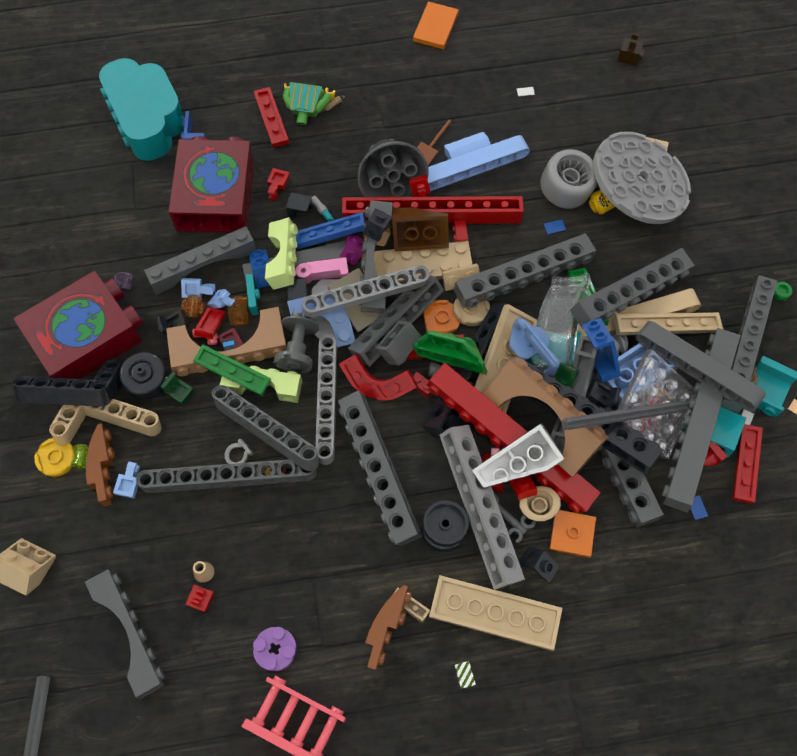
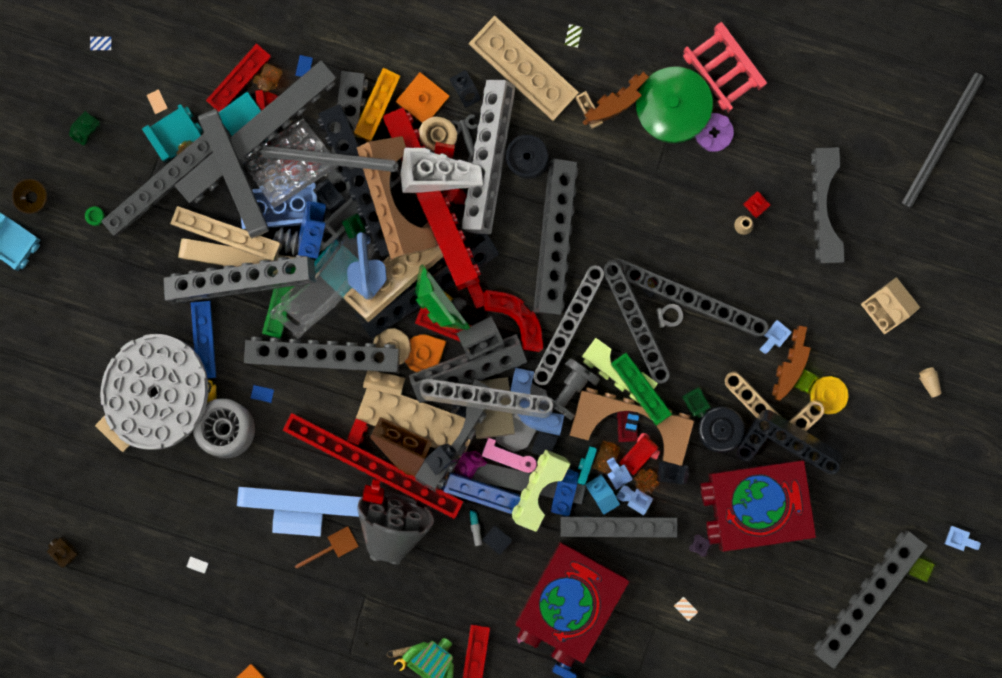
camera: 150 degrees left, 20 degrees up
red plate [267,168,290,200] -> none
none -> blue plate [191,301,217,378]
none -> clear orange bracket [253,64,283,91]
none -> light orange plate [353,68,400,142]
none -> dark azure brick [585,475,620,514]
none -> green dish [636,67,713,143]
none -> sticker [674,597,698,621]

